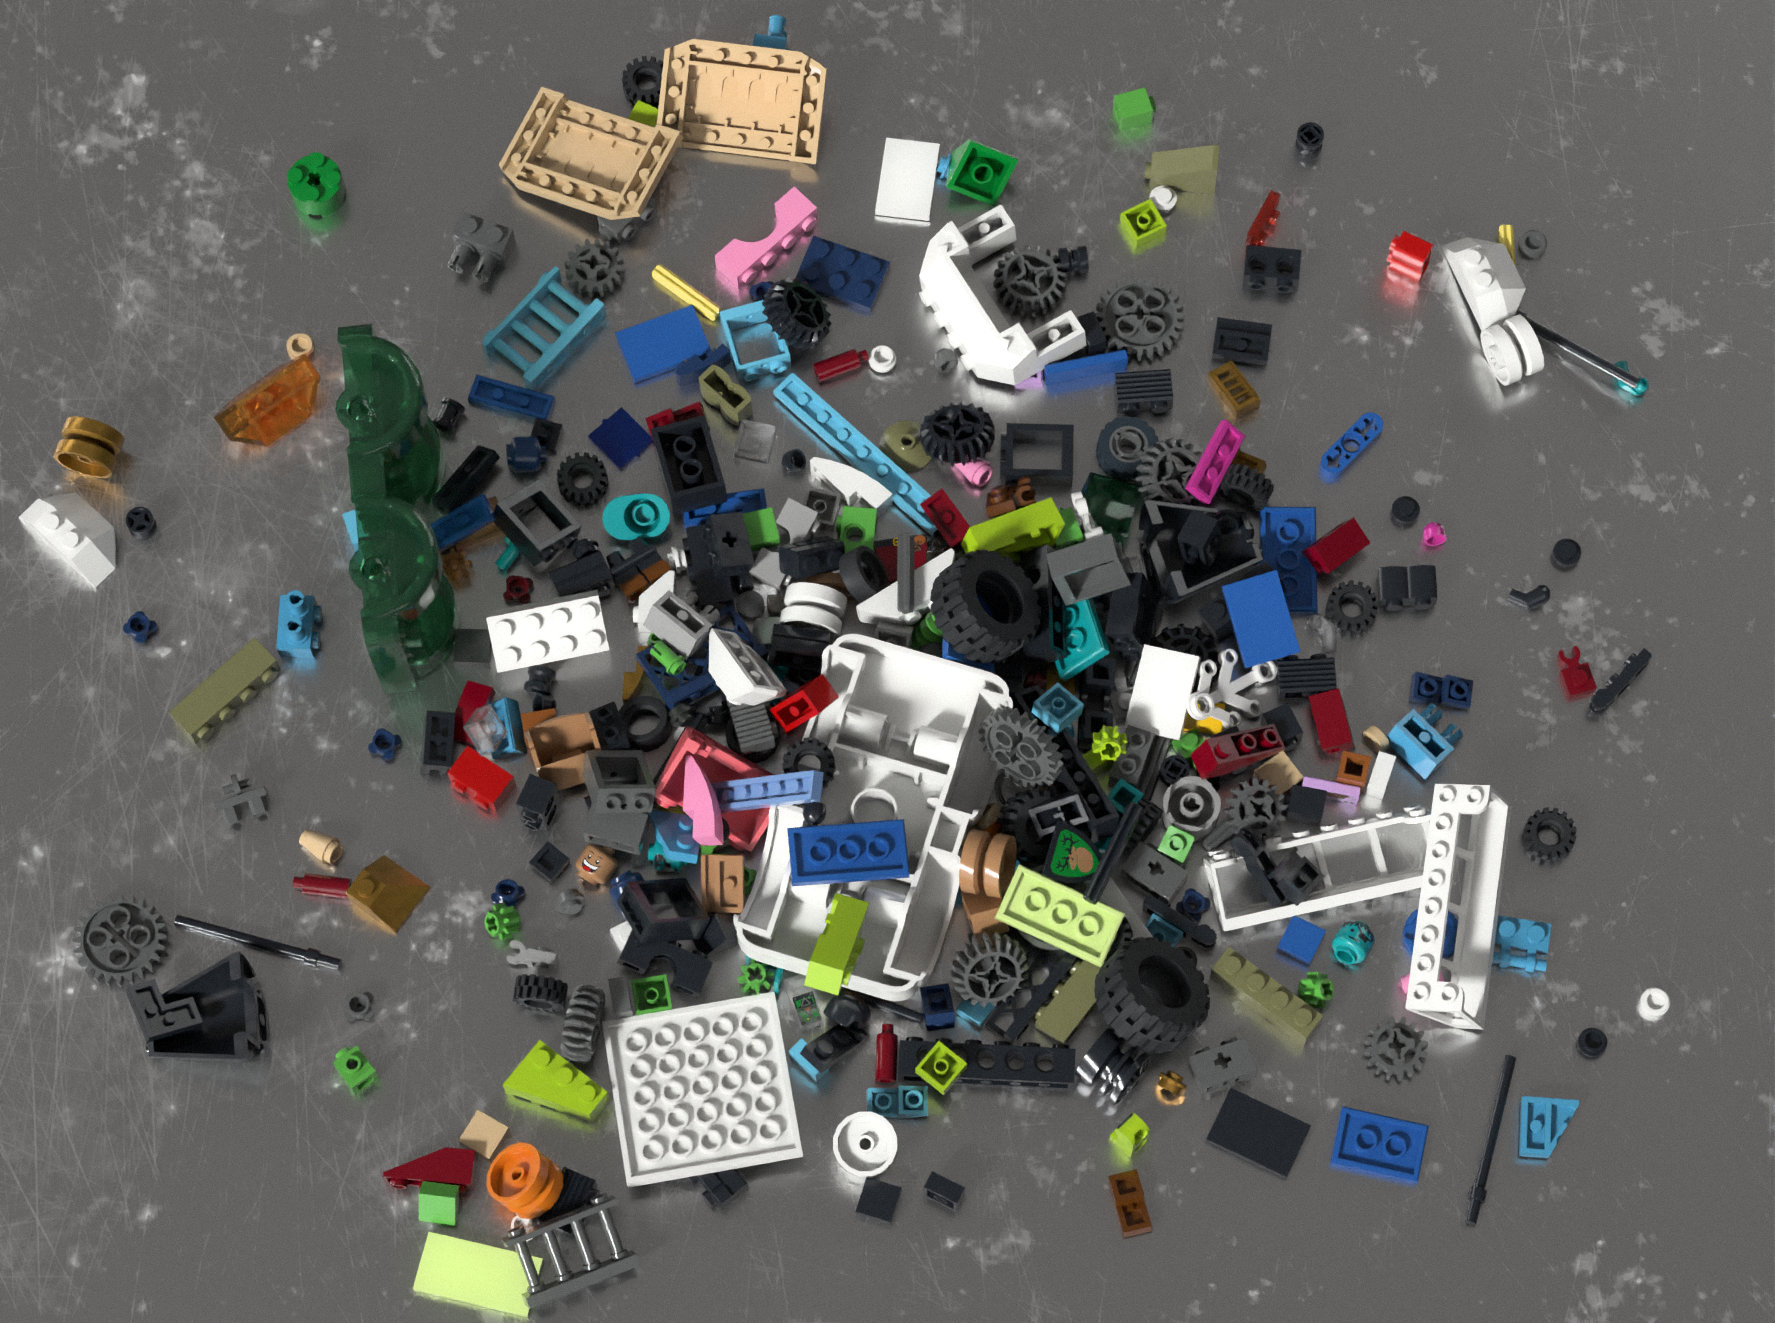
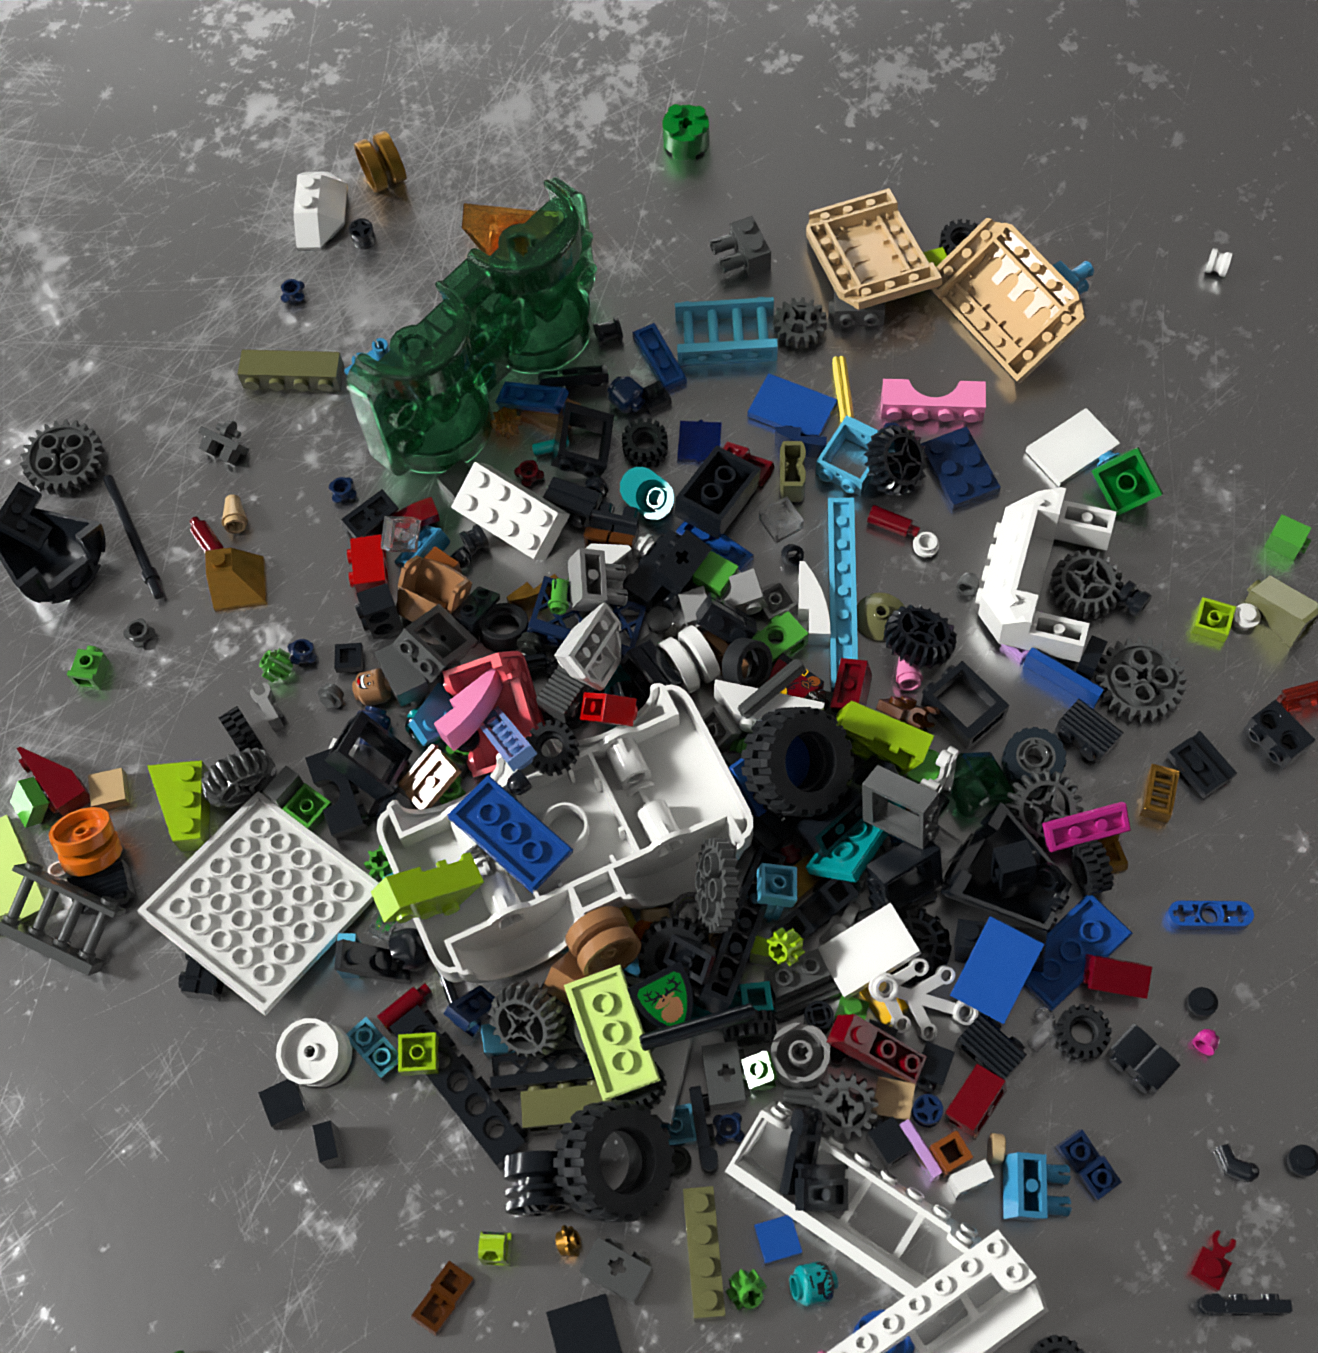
camera: 50 degrees right, 5 degrees down
none -> dark blue wheel [912,1094,943,1129]

